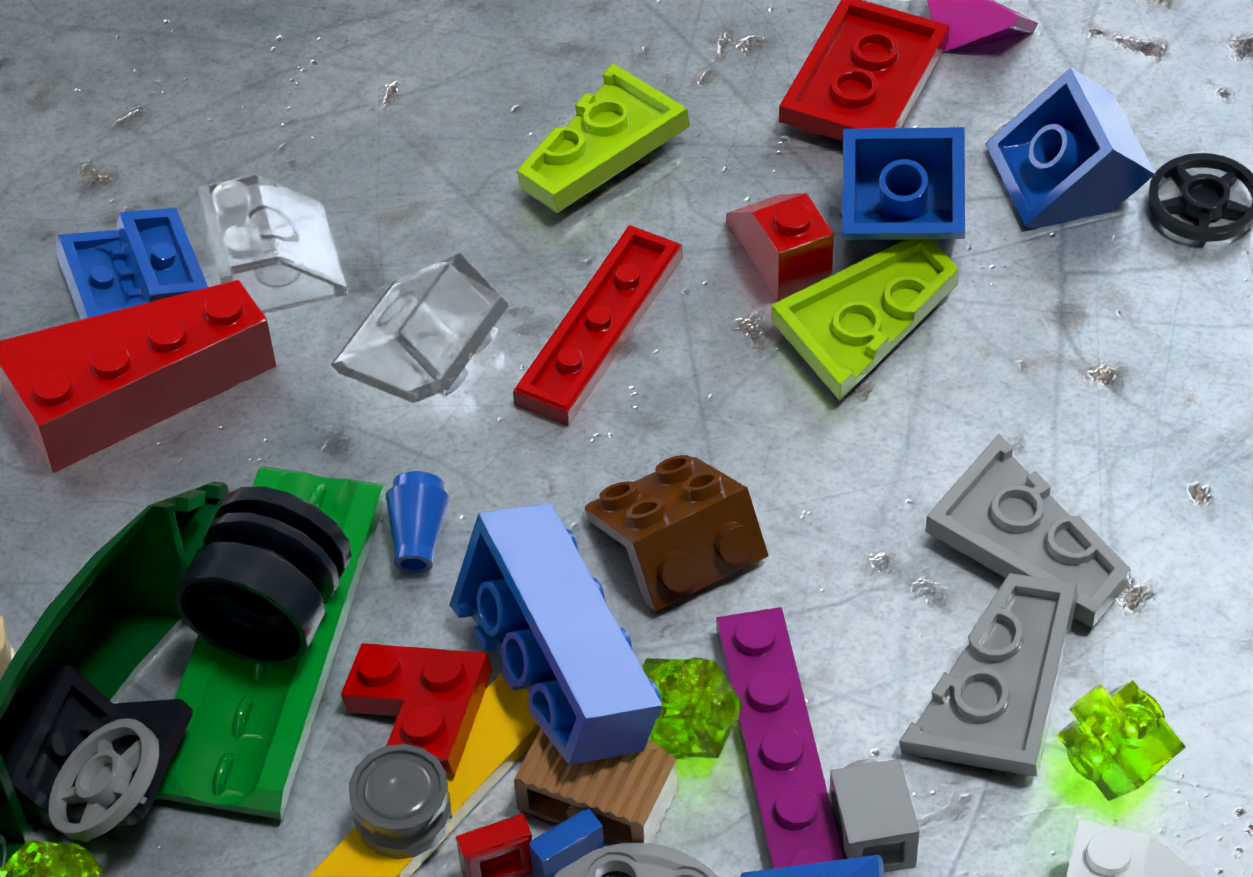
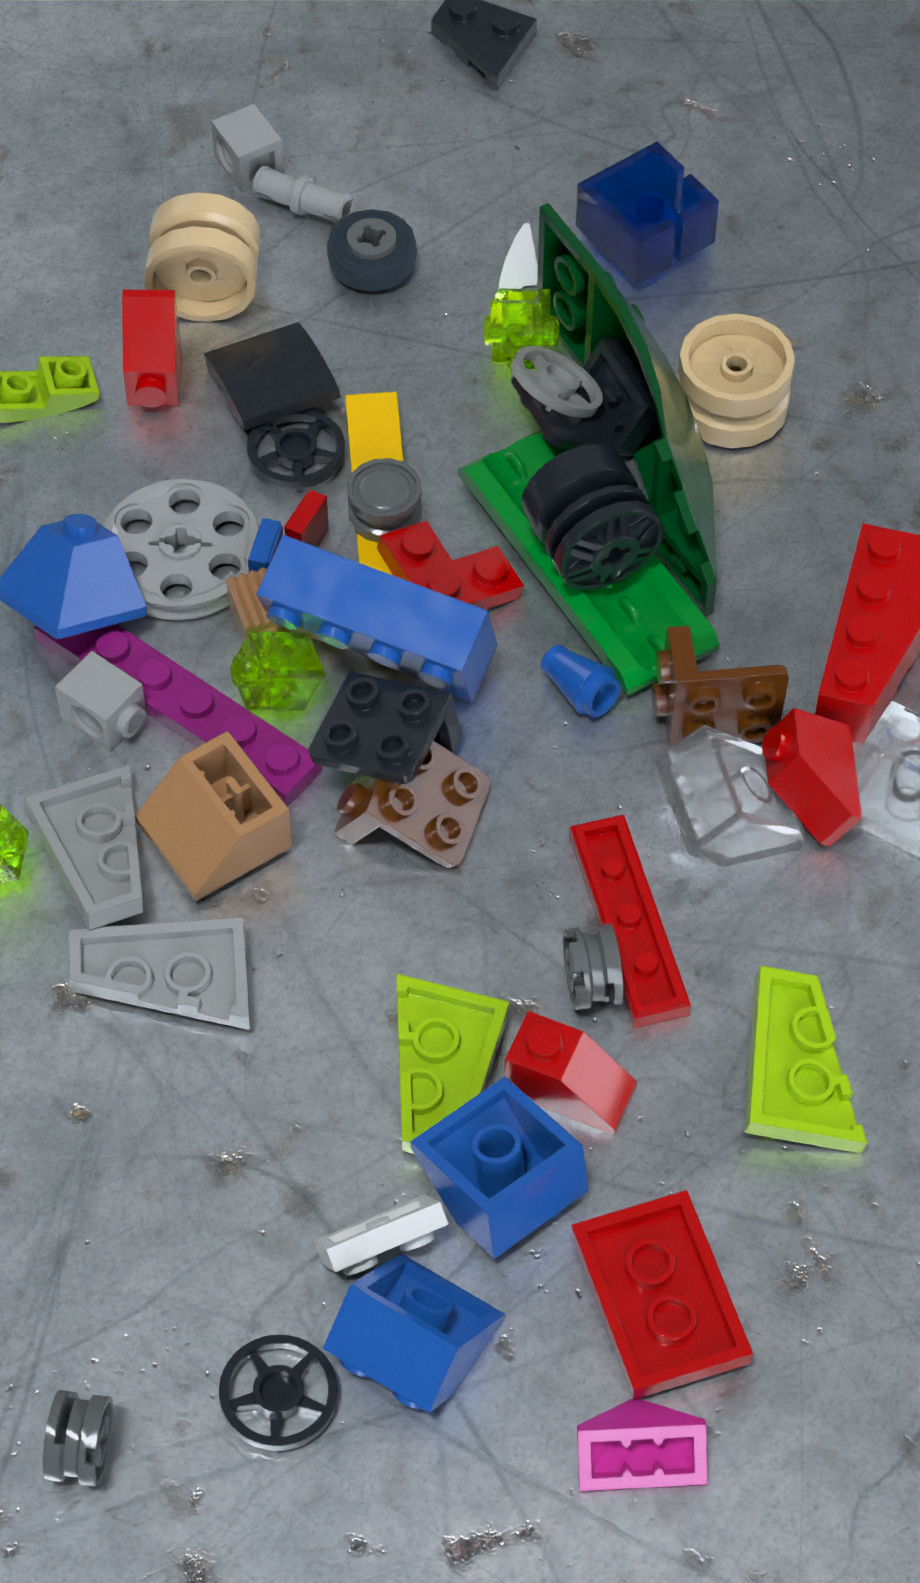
camera: 135 degrees right, 5 degrees up
none -> medium nougat slope [135,731,292,902]
none -> black bracket [308,671,461,784]
none -> white plate [314,1194,449,1275]
none -> dark grey wheel [562,923,623,1011]
none -> reddish brown bracket [651,626,789,747]
none -> red slope [762,708,862,847]

